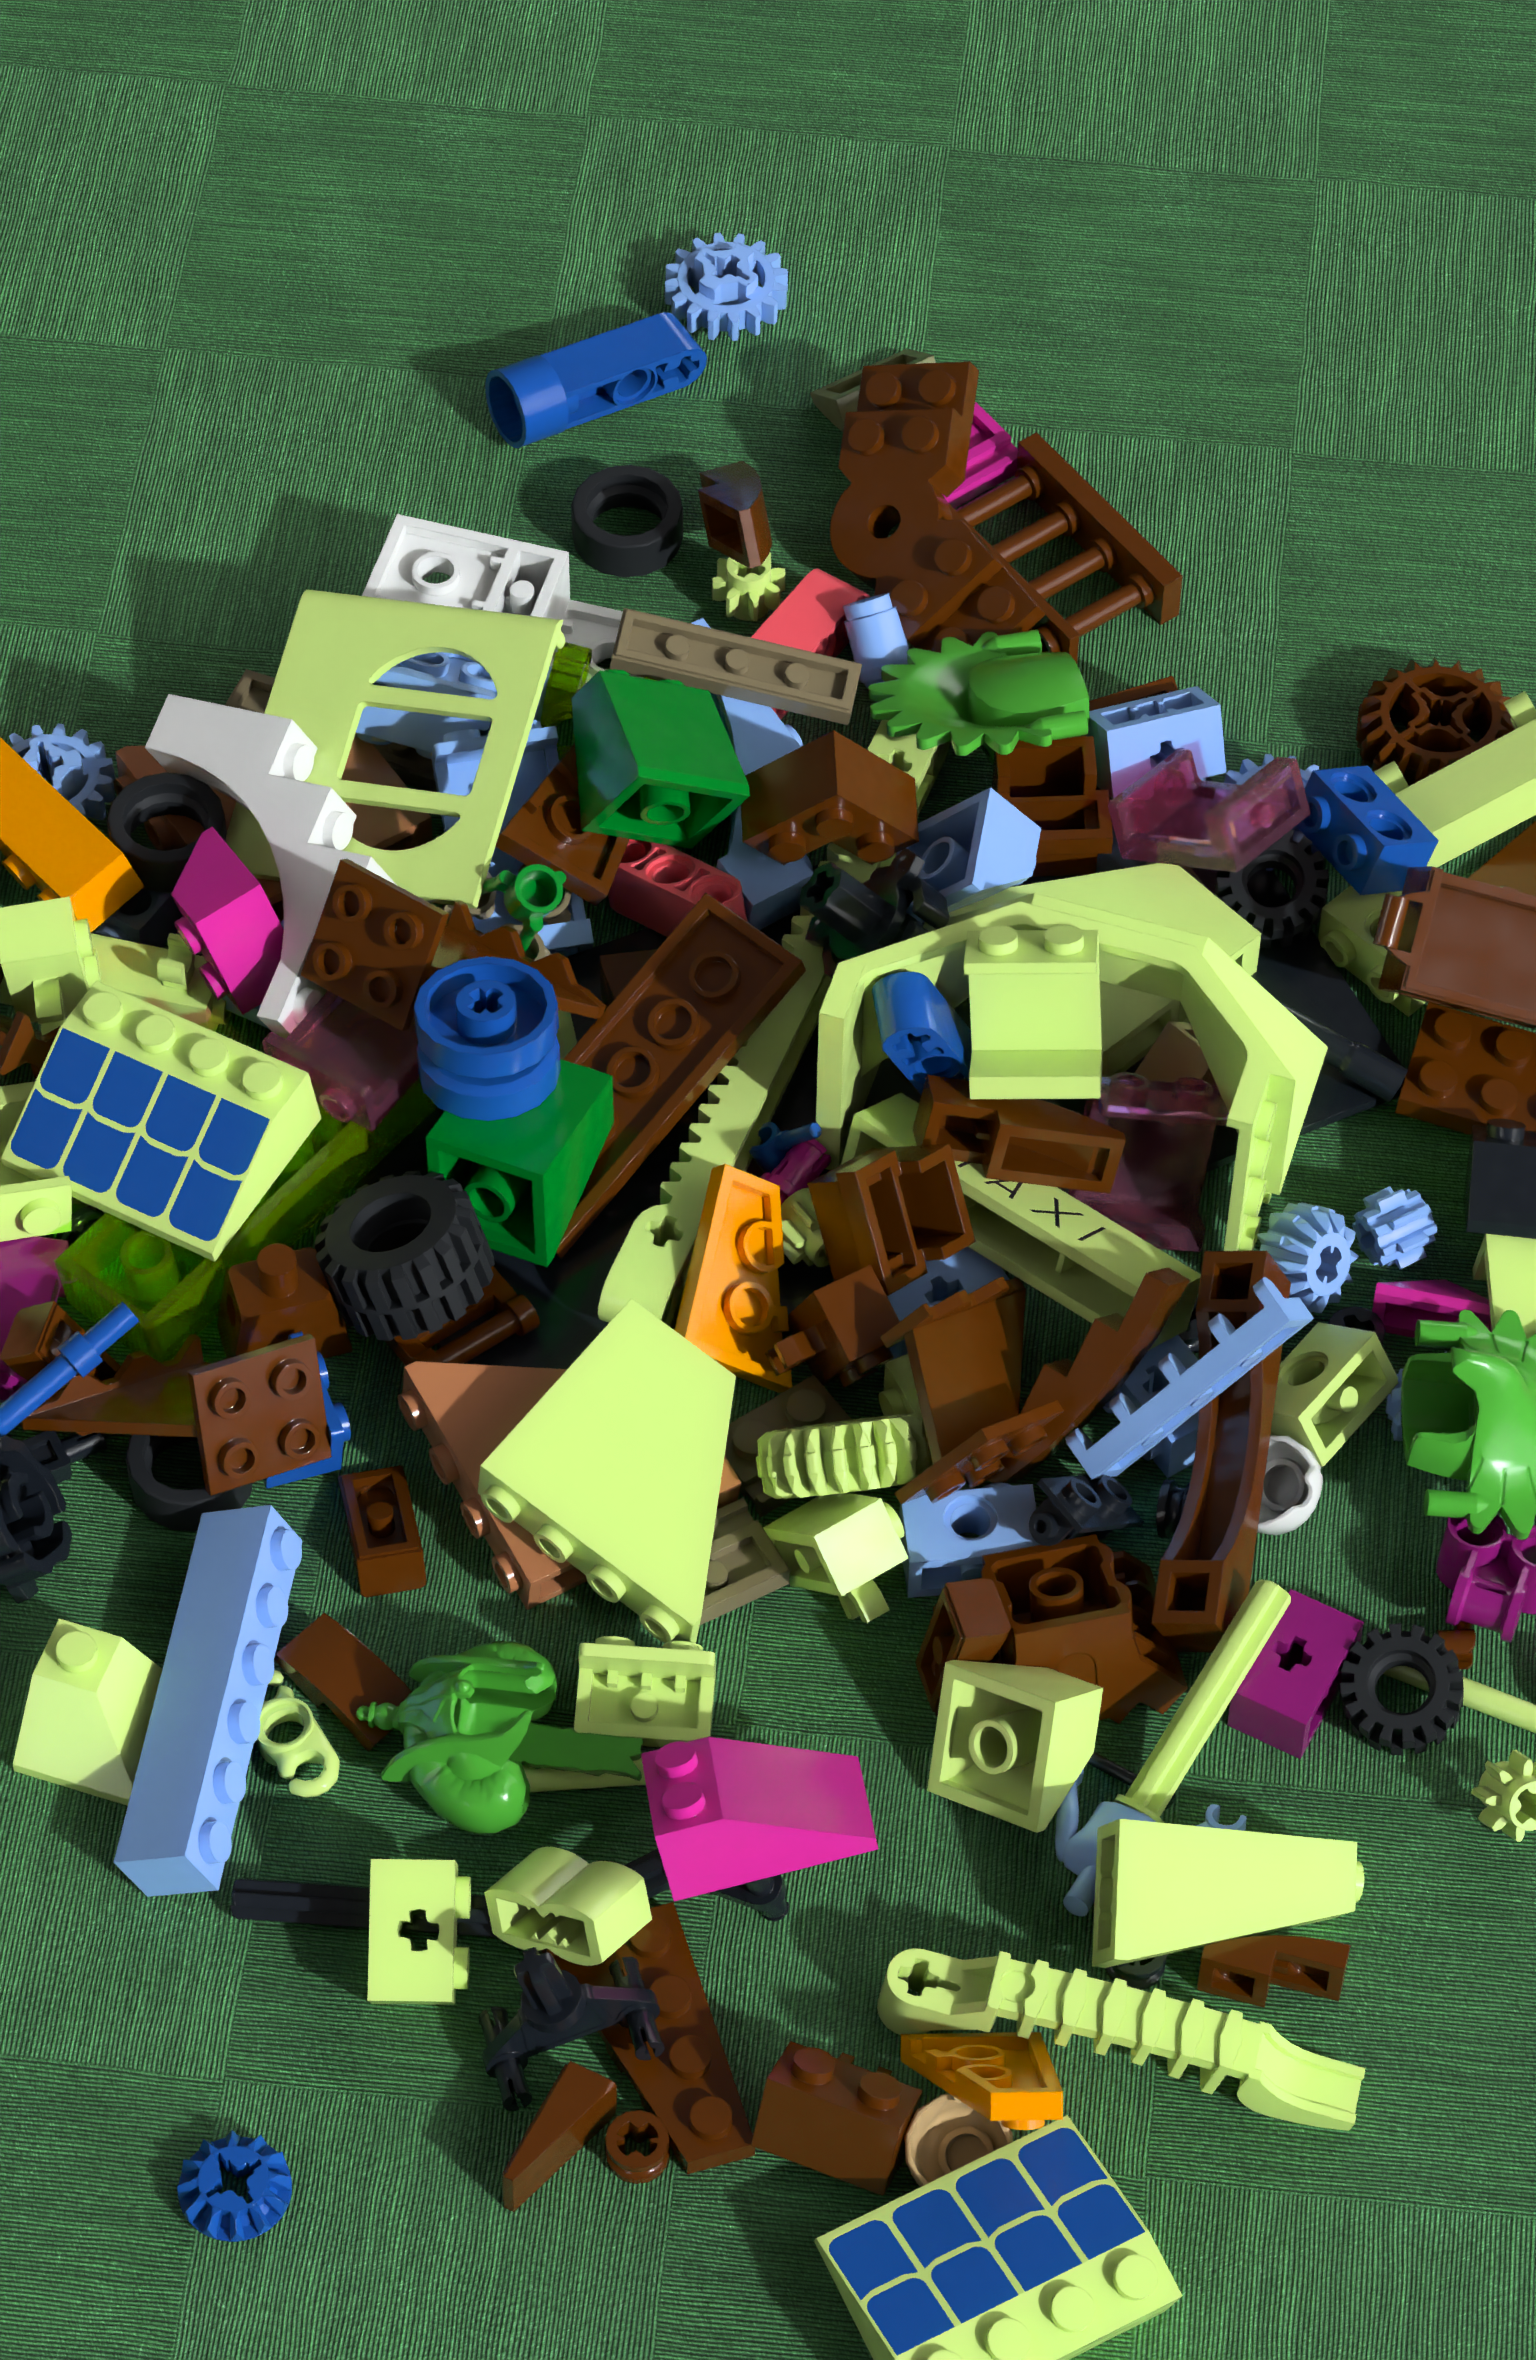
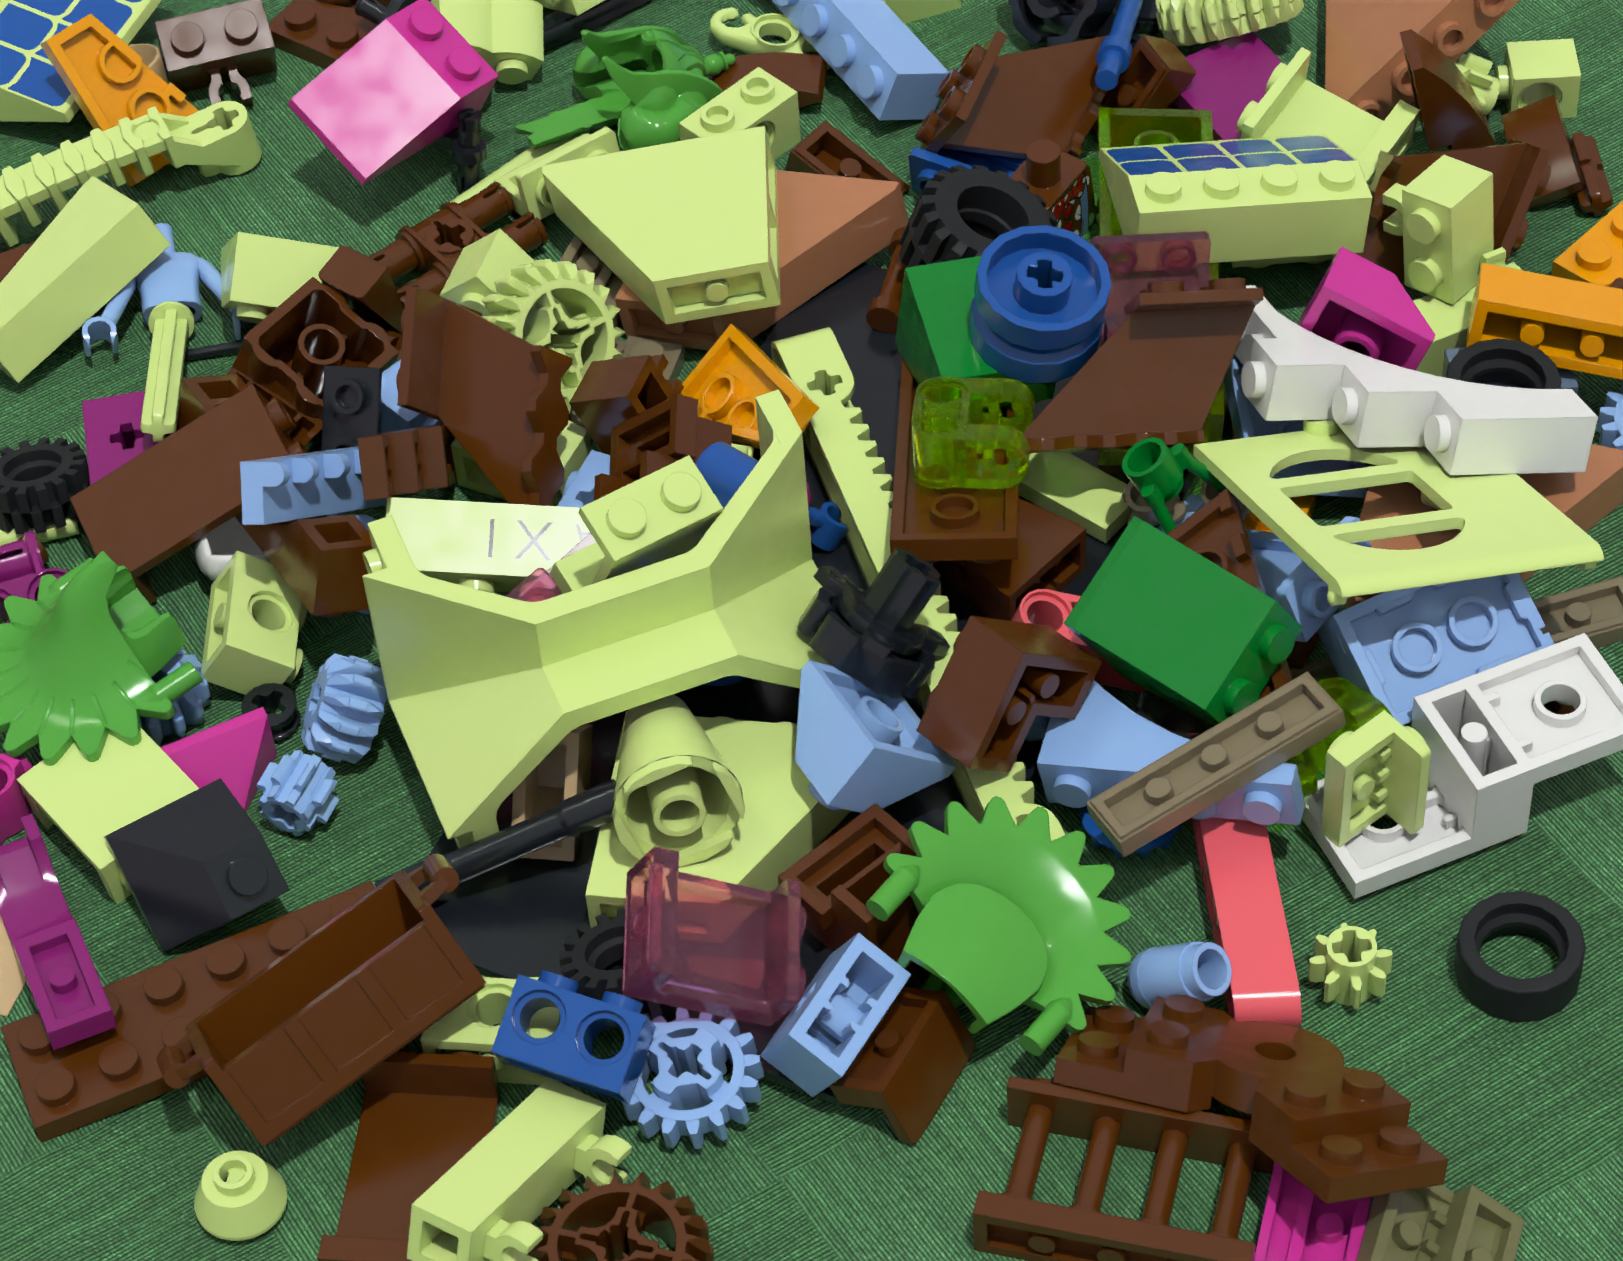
camera: 145 degrees right, 5 degrees down
slope [698,461,772,569] -> none
none -> reddish brown panel [70,384,308,604]
none -> reddish brown pin [368,182,548,309]
none -> yellowish green cone [612,694,745,867]
none -> yellowish green brick [679,67,801,160]
none -> clear neon green piece [911,376,1035,489]
none -> yellowish green bracket [1321,710,1431,848]

